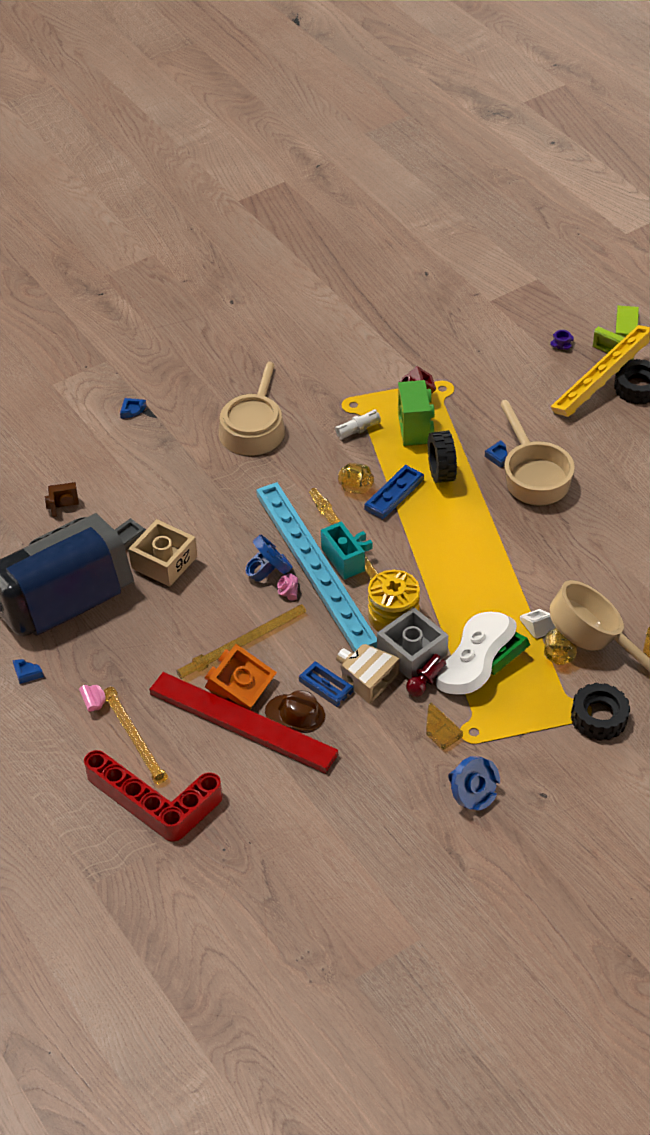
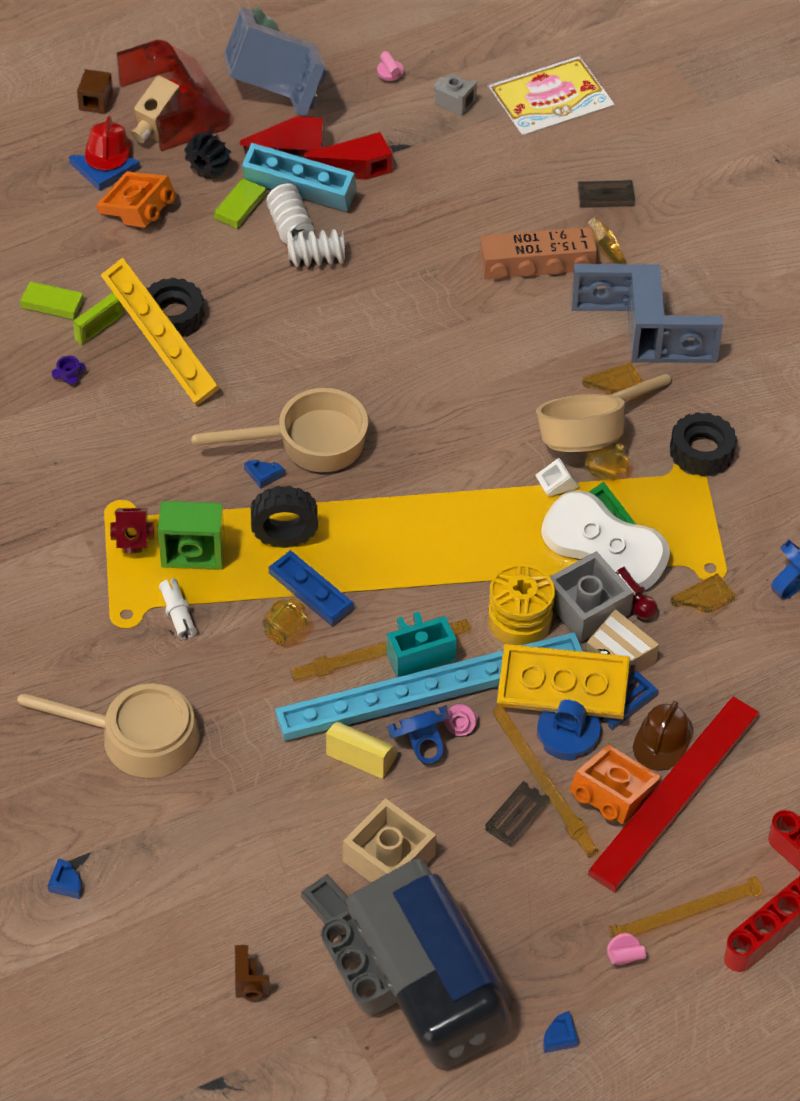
camera: 85 degrees left, 5 degrees up
none -> light yellow brick [326,722,398,779]
none -> clear smoke tile [485,781,550,847]
none -> yellow tile [497,644,630,719]
none -> blue tile [537,699,601,761]

